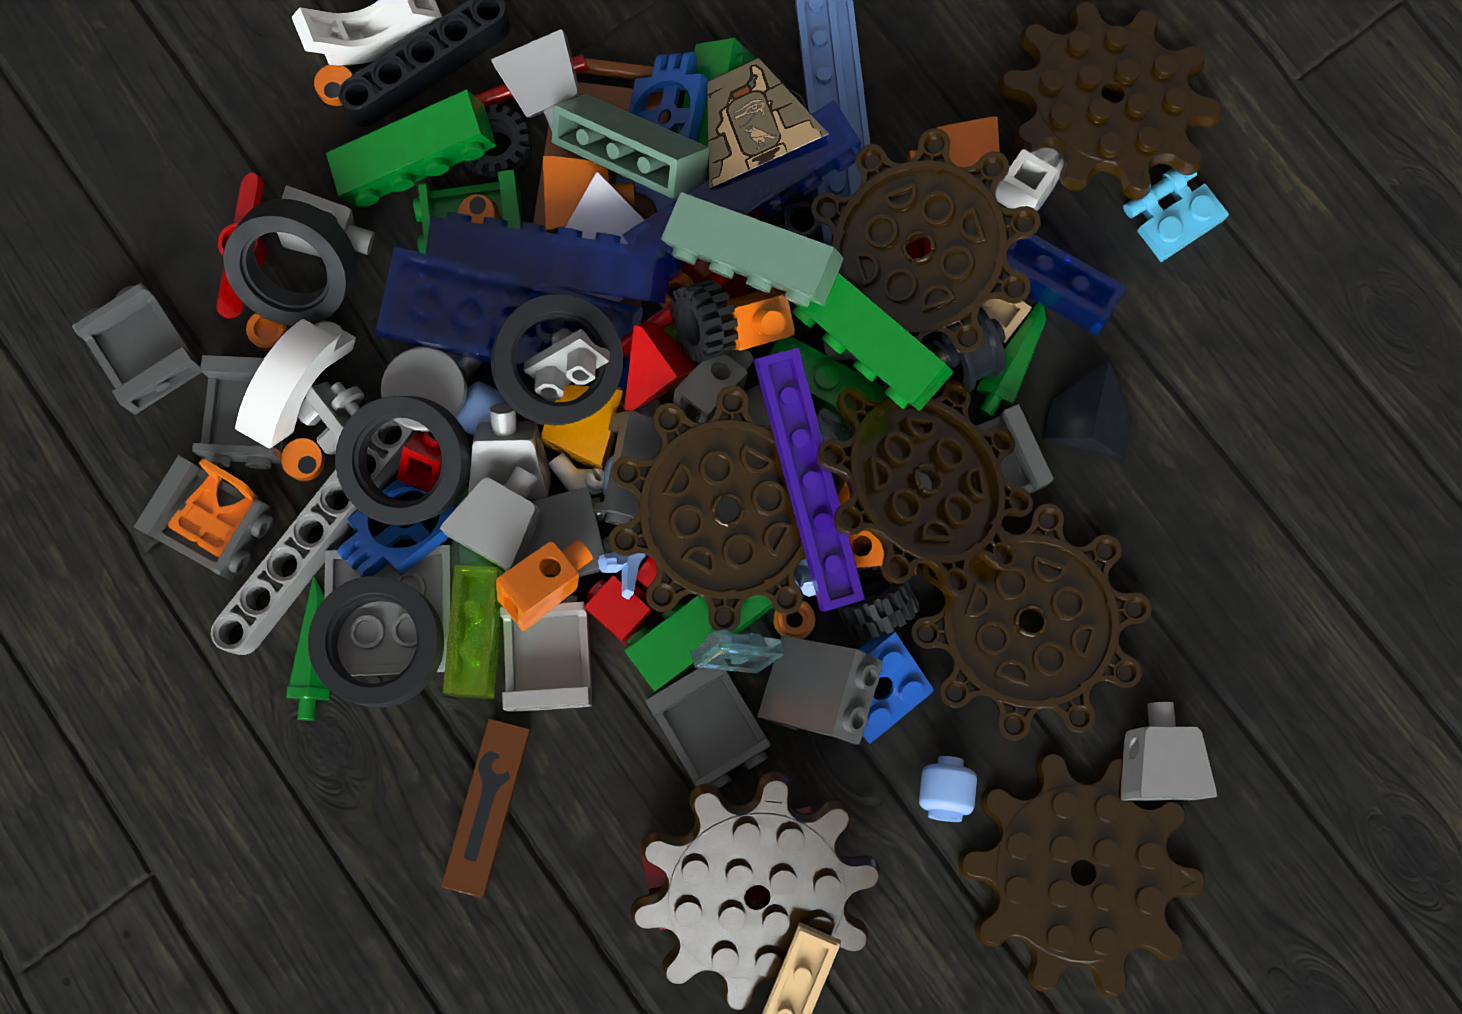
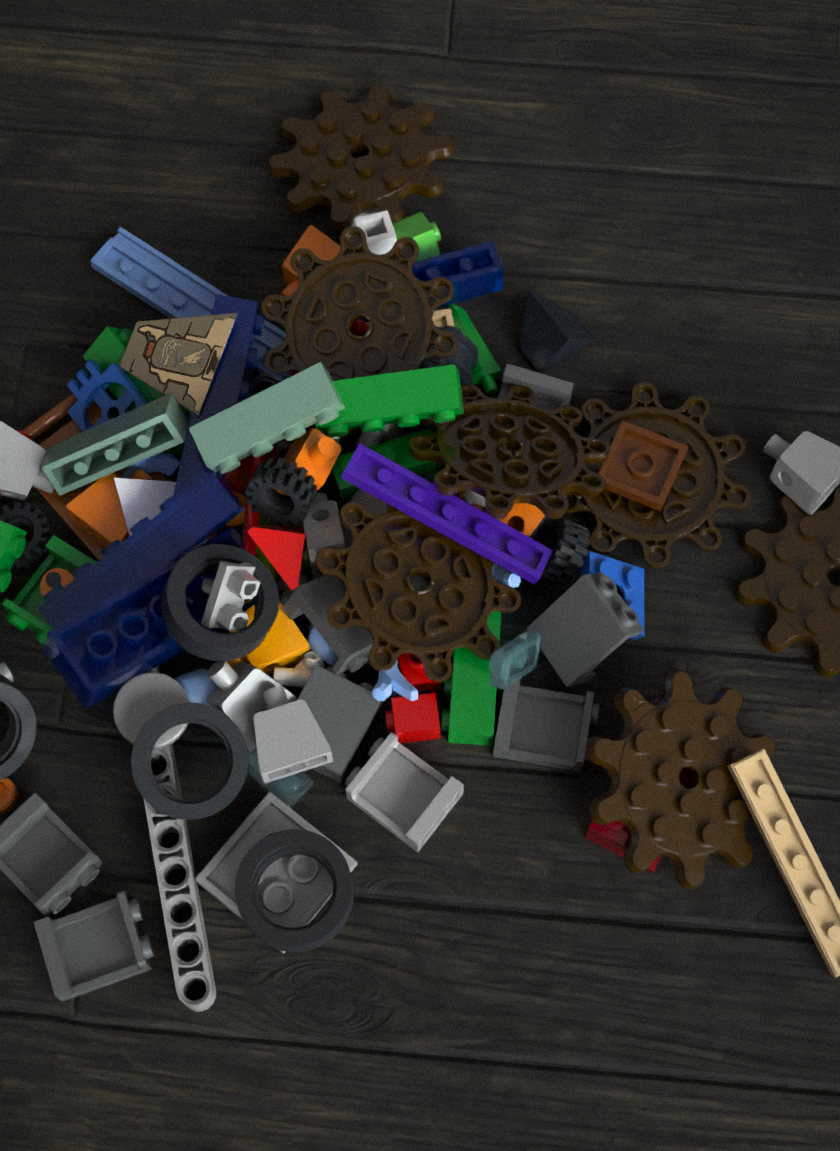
camera: 50 degrees left, 10 degrees down
orange piece [168,458,258,558] -> none
white arch [235,319,356,449] -> none
orange tile [281,438,325,481] -> none
green bar [286,575,330,721] -> none
light grey hips [298,382,365,454] -> none
blue piece [337,480,455,577] -> none
red brick [397,431,442,493] -> none
reddish brown tile [441,719,531,898] -> none
clear neon green brick [443,565,503,699] -> none
orange torso [496,539,593,632] -> none
orange plate [773,601,815,639] -> none
light blue head [919,756,977,822] -> none
medium azure plate [1123,168,1229,262] -> none
none -> bright green brick [392,212,441,267]
none -> reddish brown plate [598,420,688,511]

